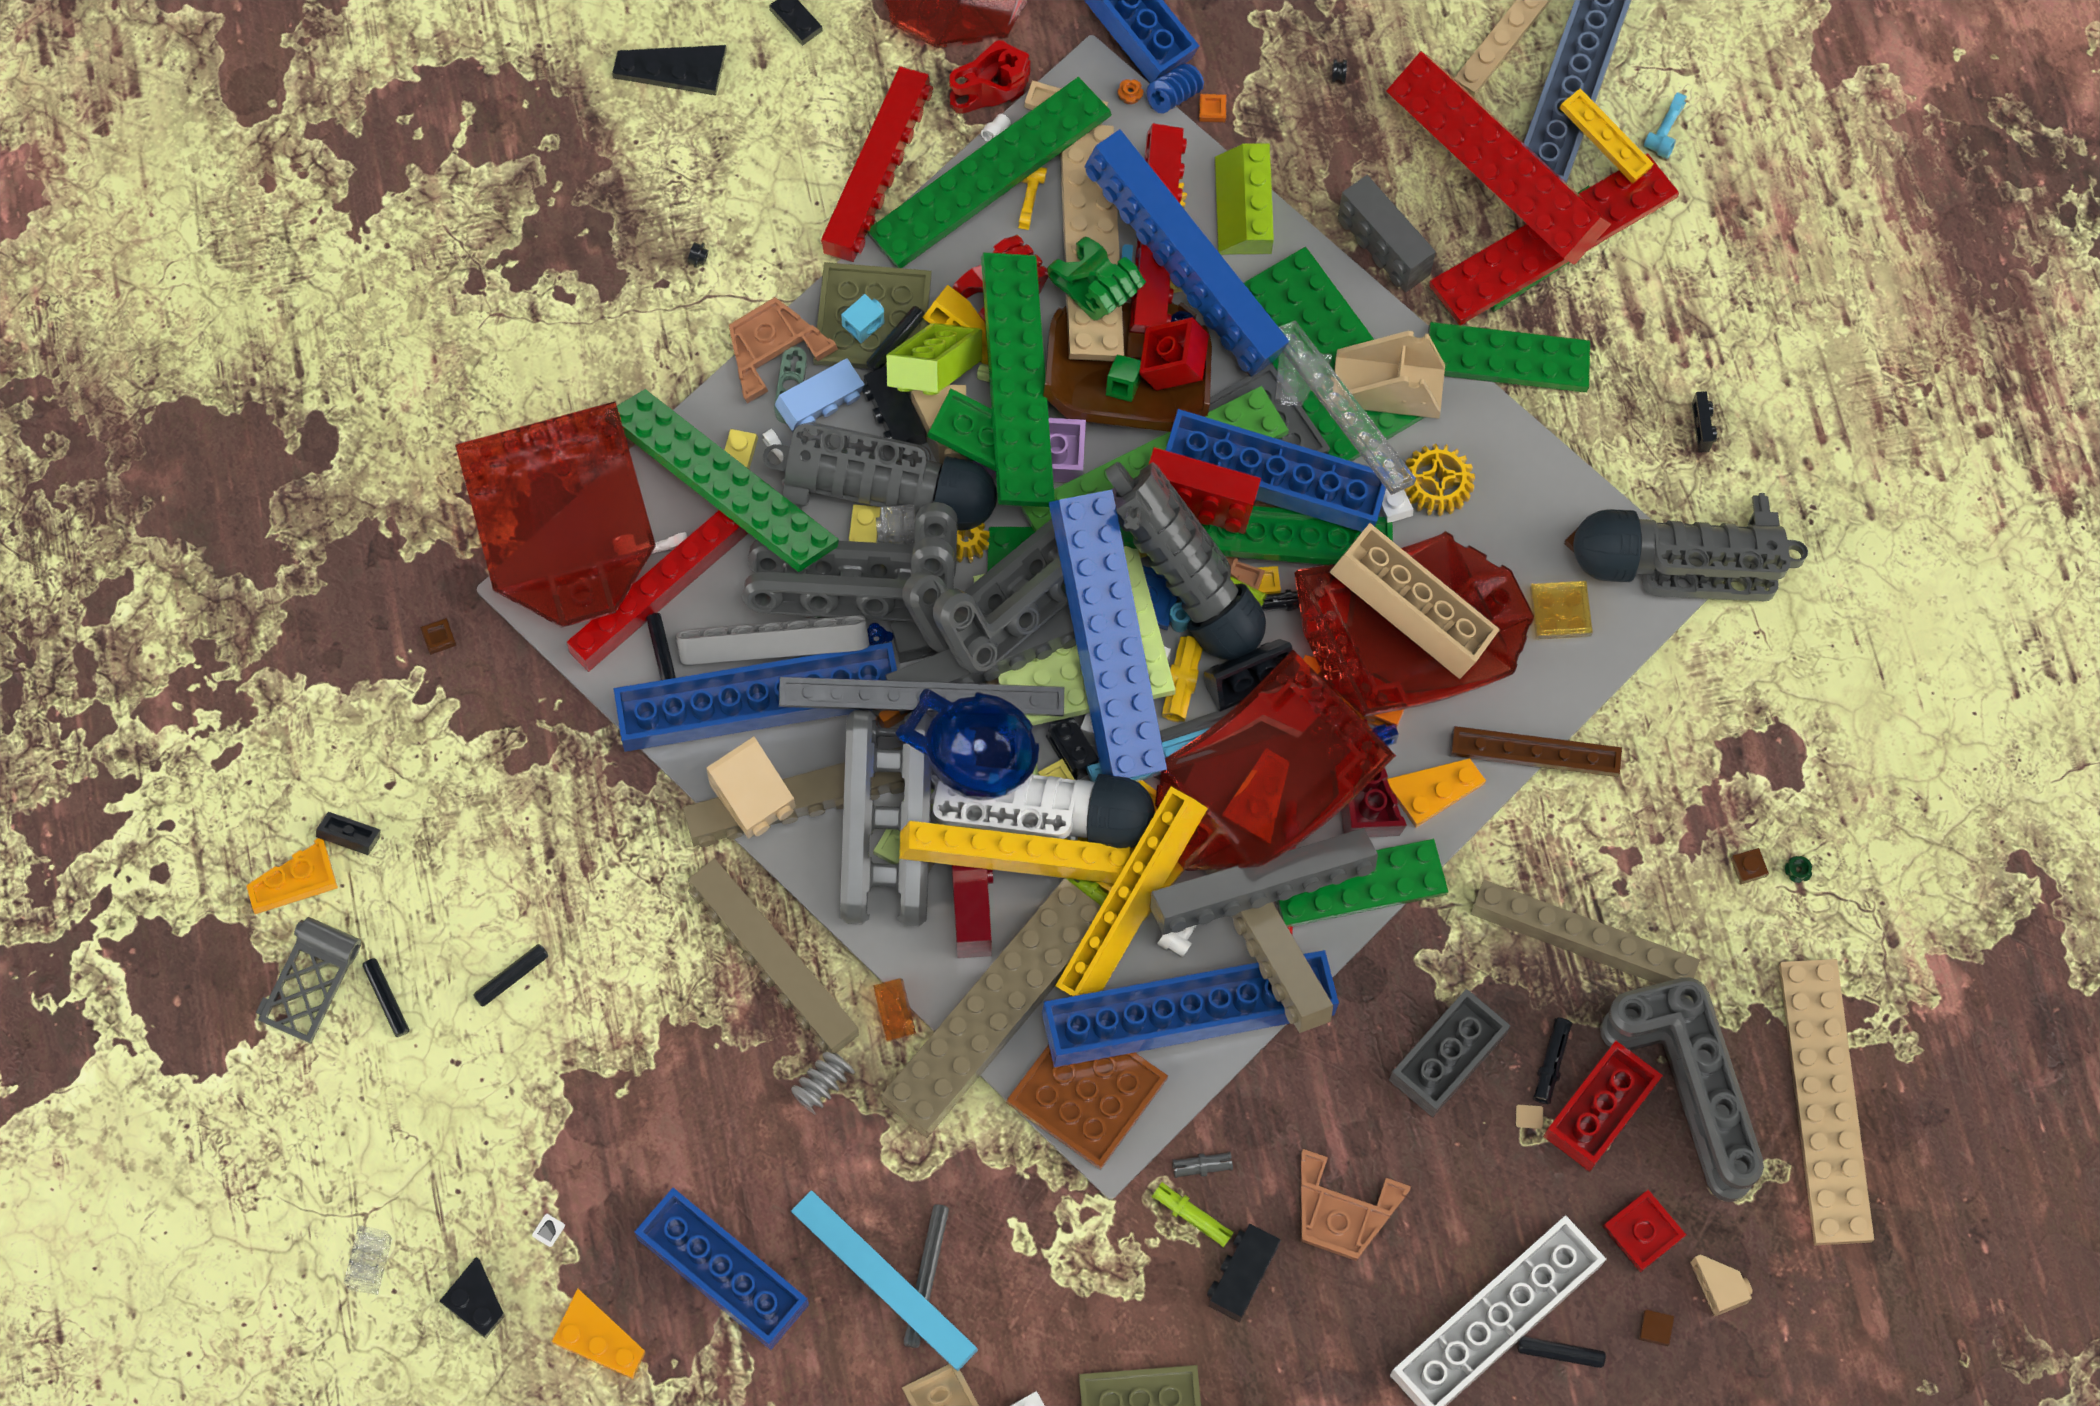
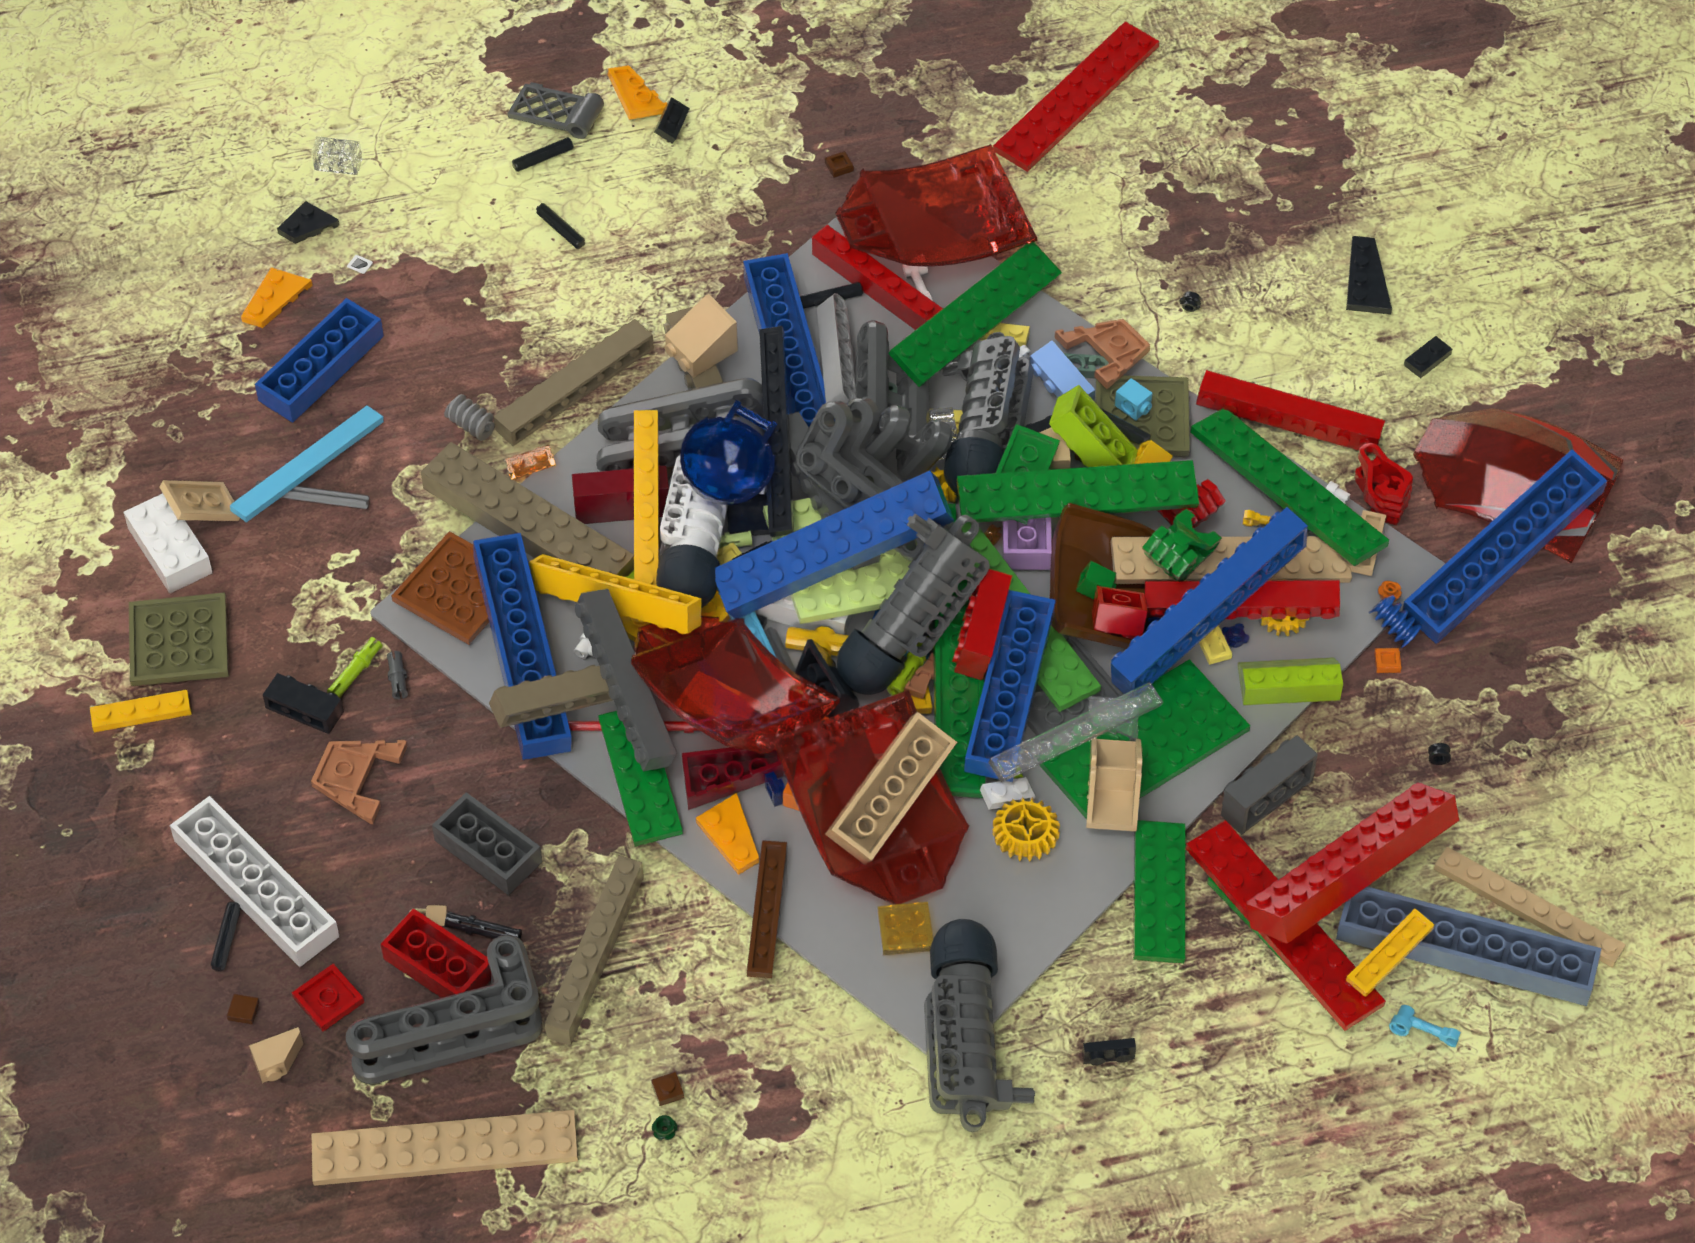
camera: 90 degrees right, 15 degrees down
none -> red plate [993,21,1159,172]

